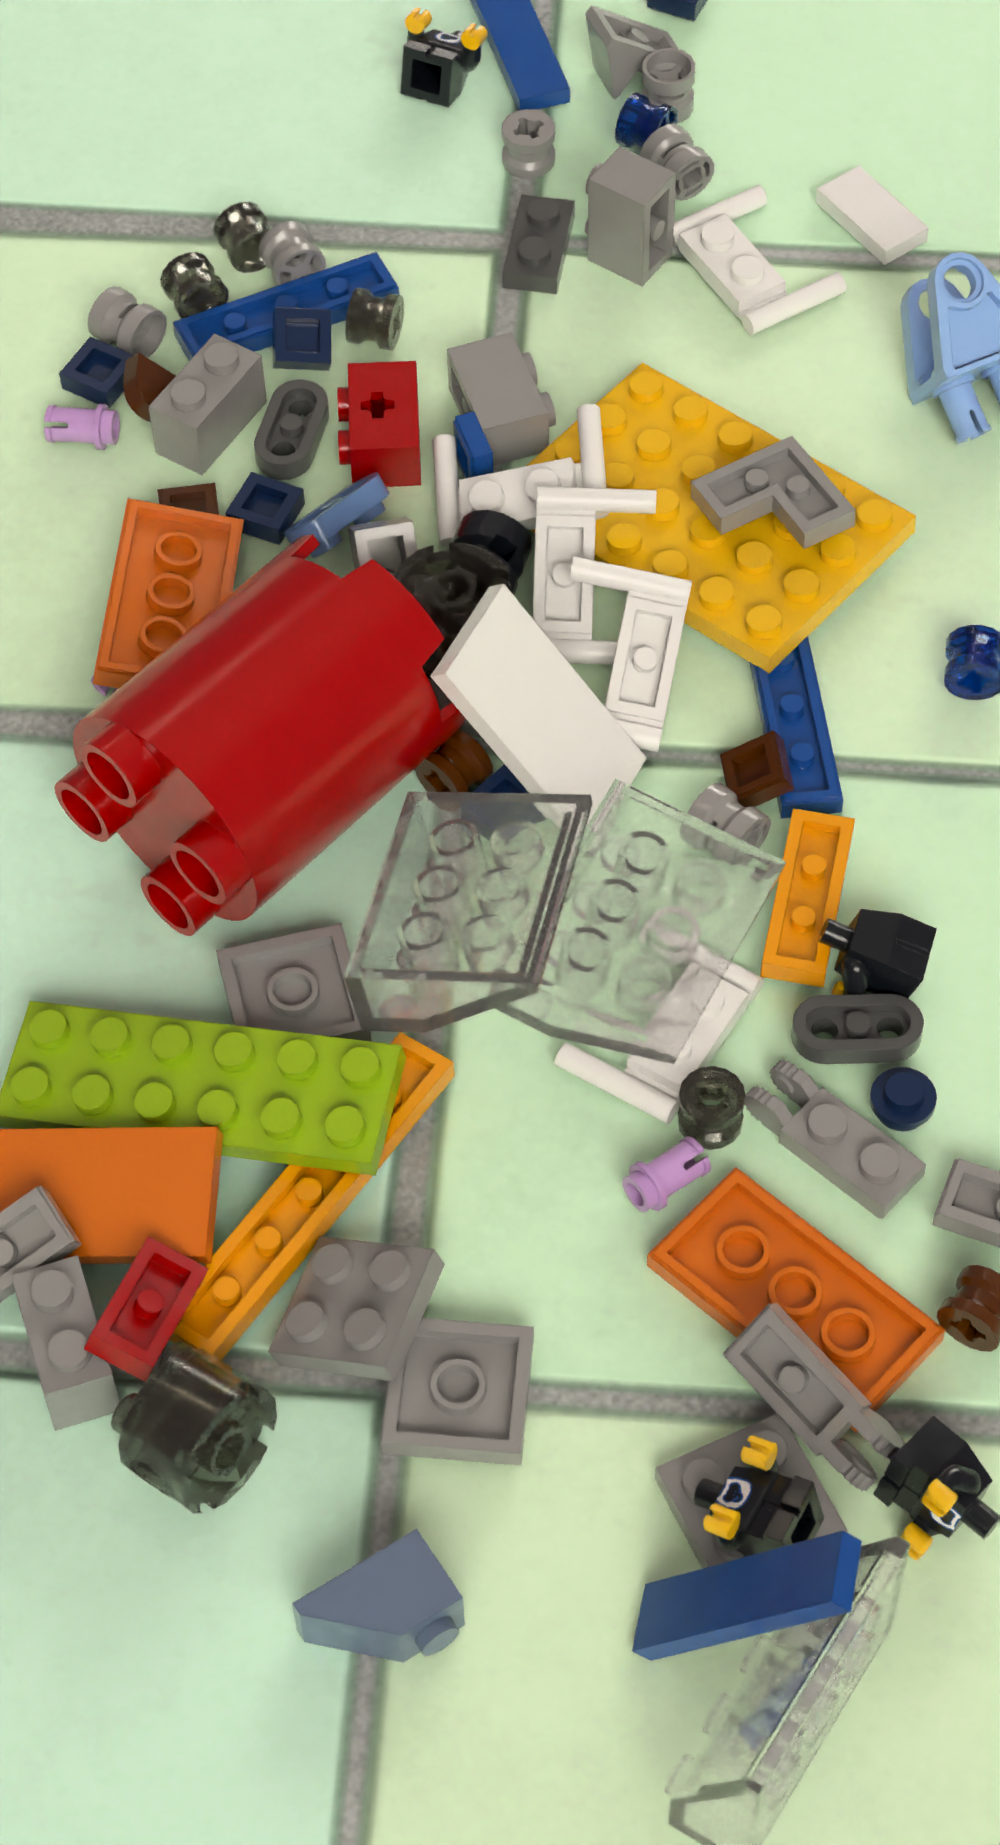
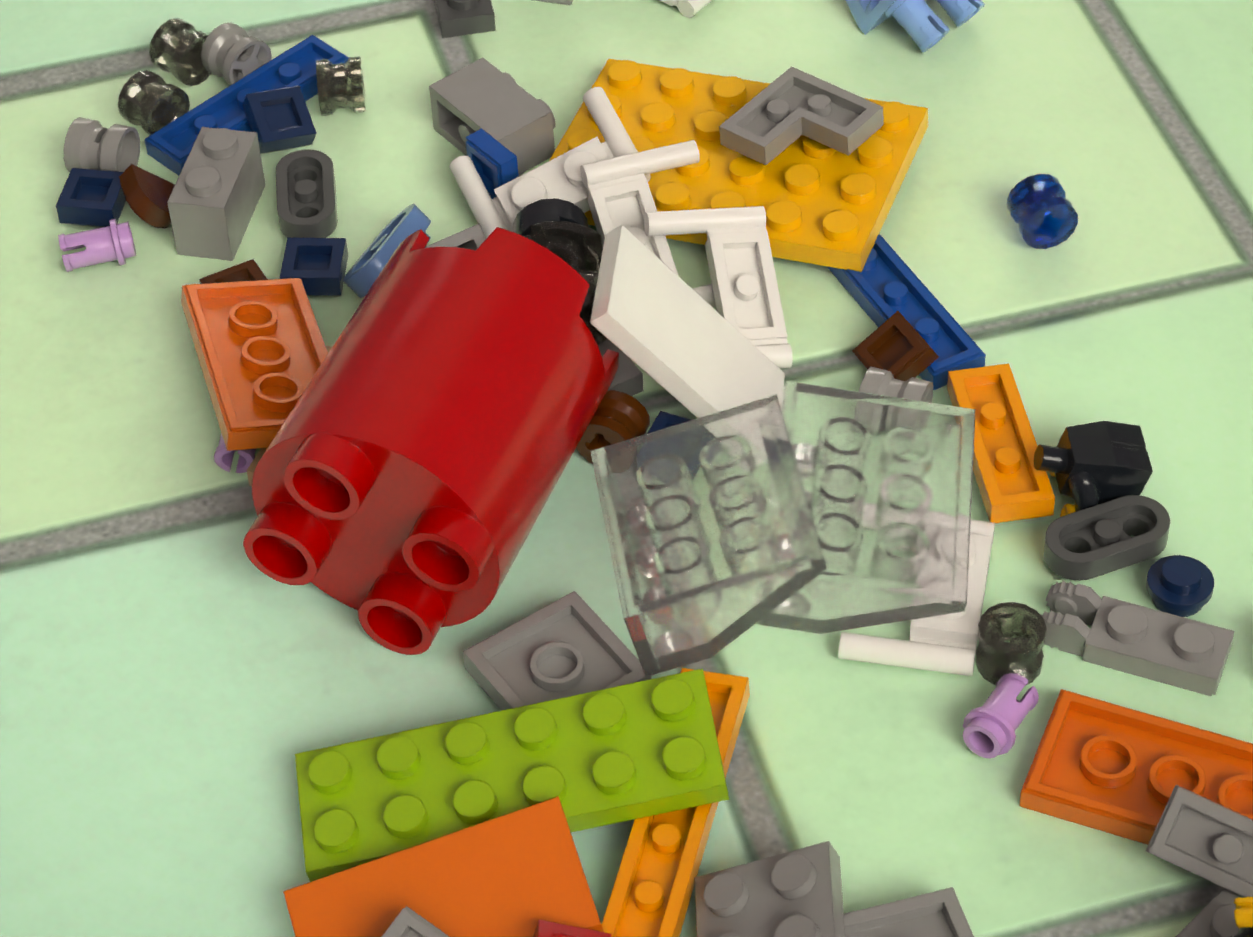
camera: 20 degrees left, 10 degrees down
red brick [337,361,421,487] -> none

